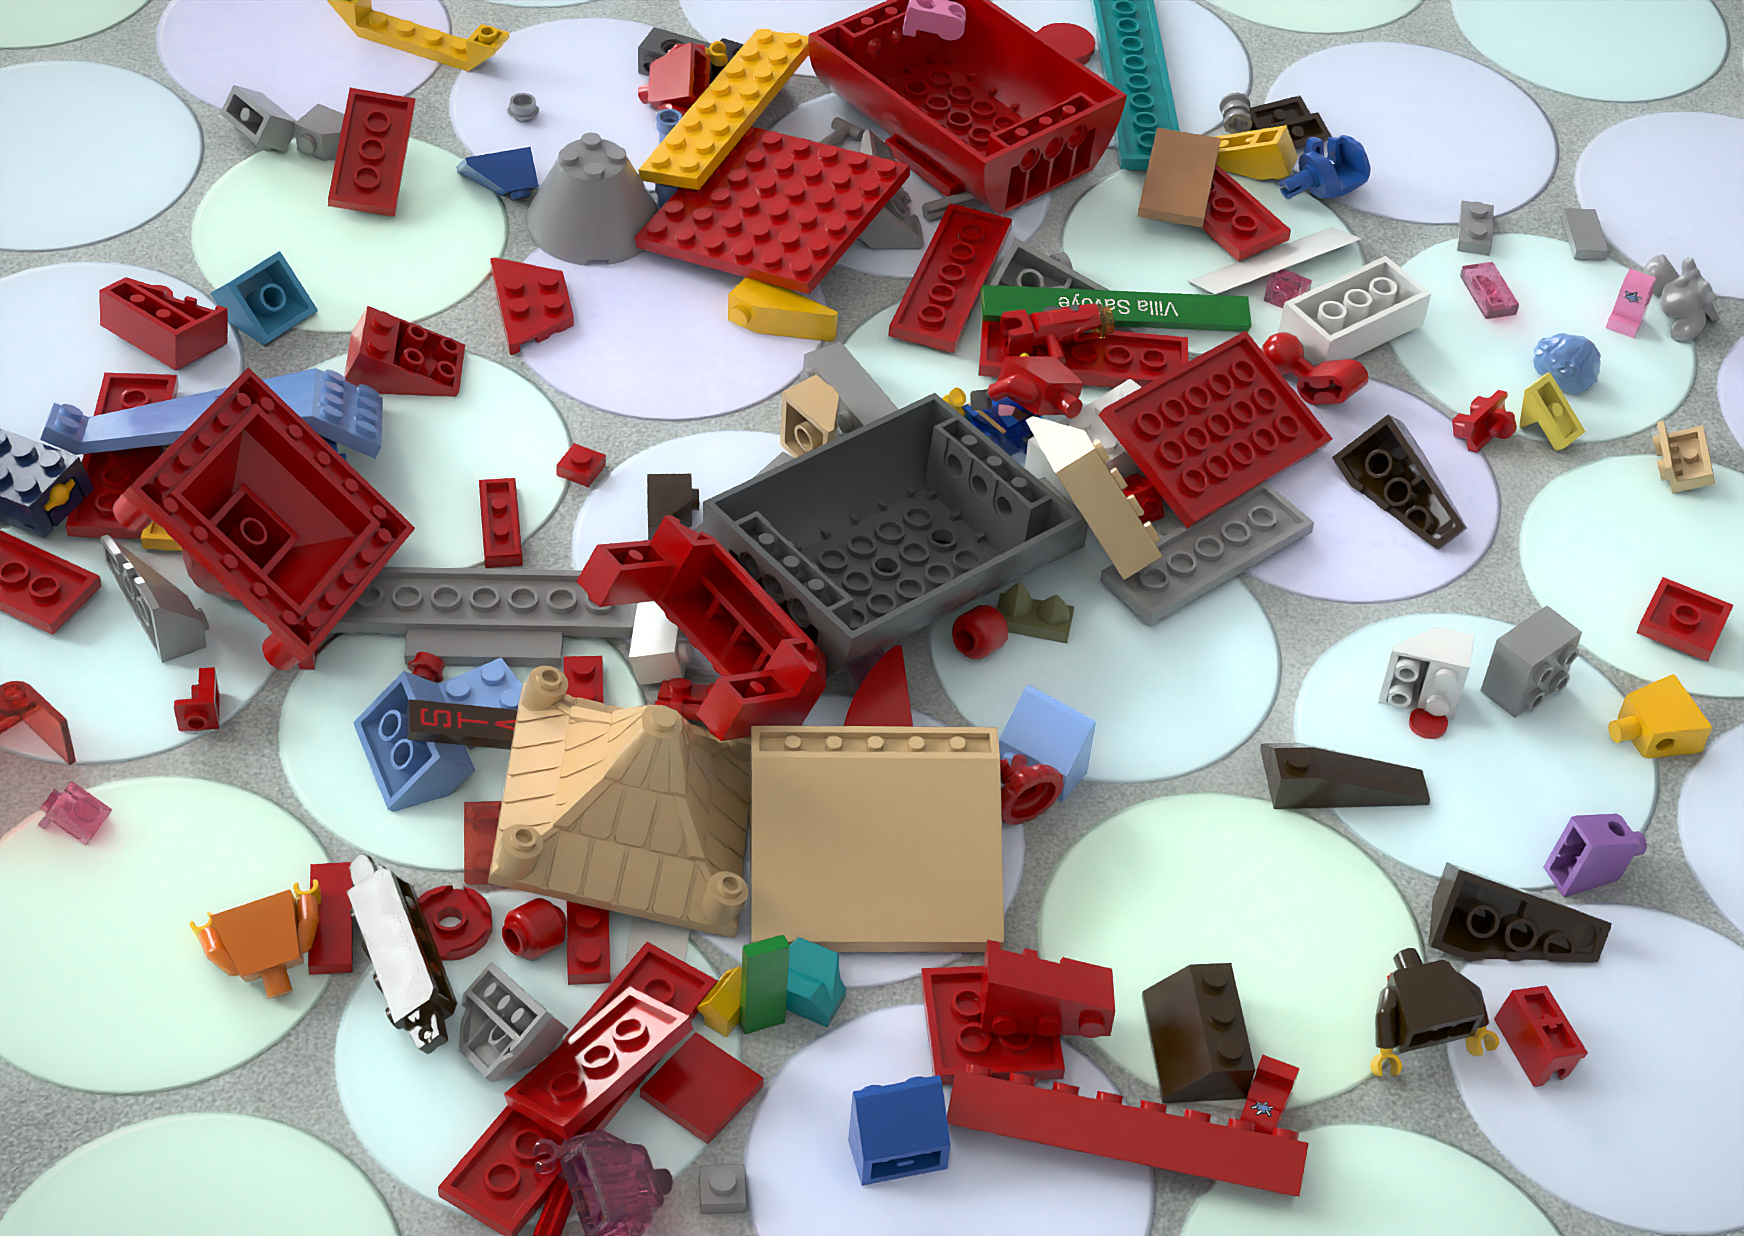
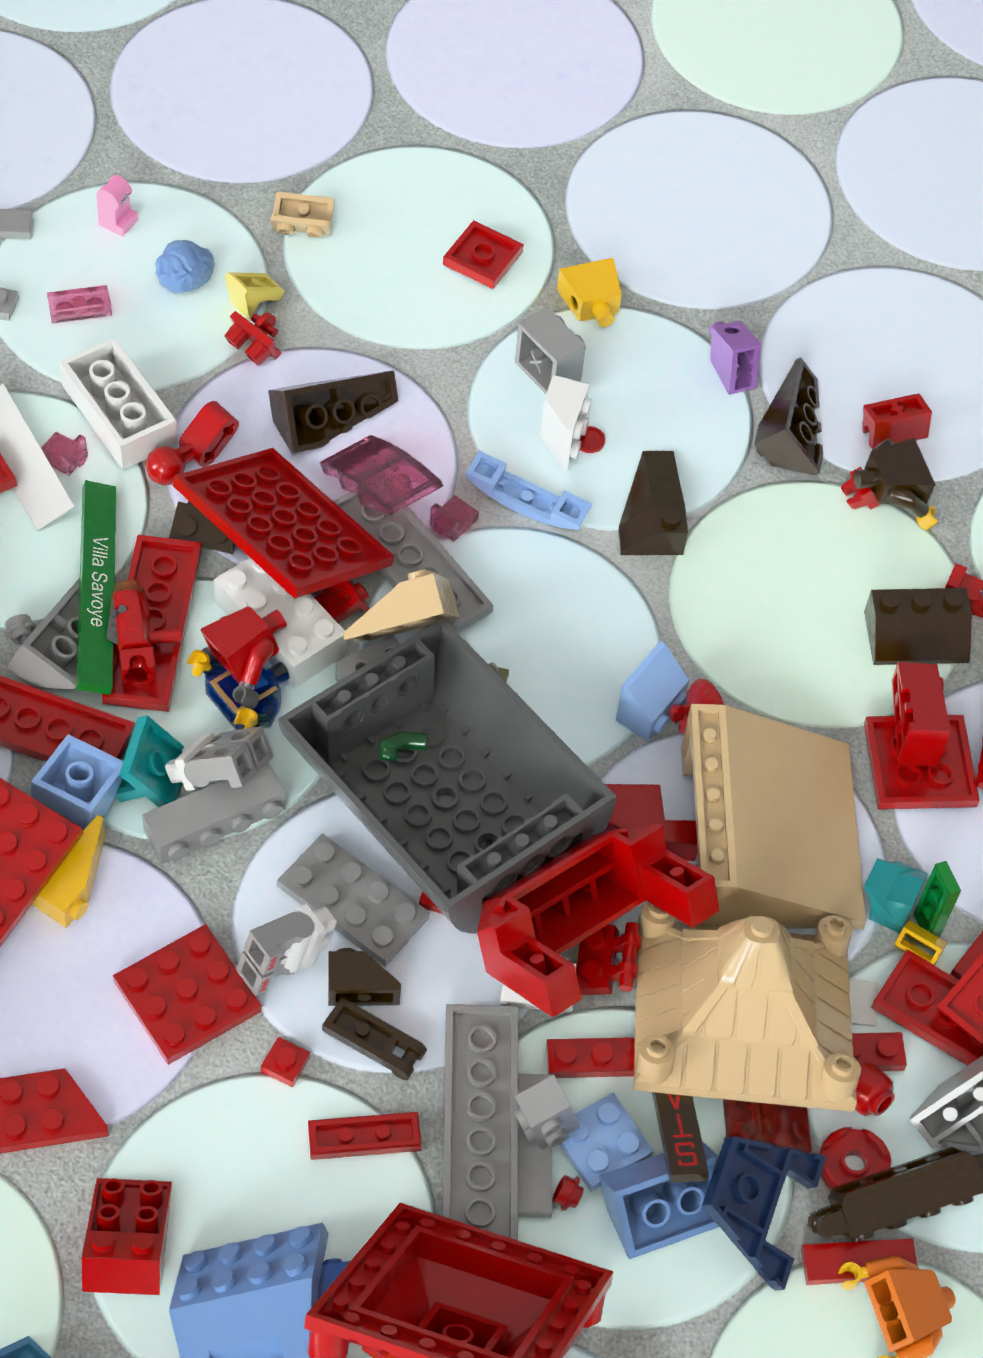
camera: 90 degrees left, 10 degrees up
tan slope [780,375,839,458] -> none
light grey animal [1643,254,1719,341] -> none
none -> light blue slope [31,734,123,830]
none -> red plate [113,924,262,1065]
none -> teal bracket [115,715,184,807]
none -> light grey hips [165,726,274,791]
none -> light grey hips [236,904,337,997]
none -> clear pink slope [319,435,443,515]
none -> dark brown plate [322,997,427,1081]
none -> dark green arm [378,731,428,761]
none -> clear pink bracket [430,495,479,542]
none -> light blue slope [465,450,593,530]
none -> light grey brick [513,1074,580,1149]
none -> dark blue wing [702,1136,826,1291]

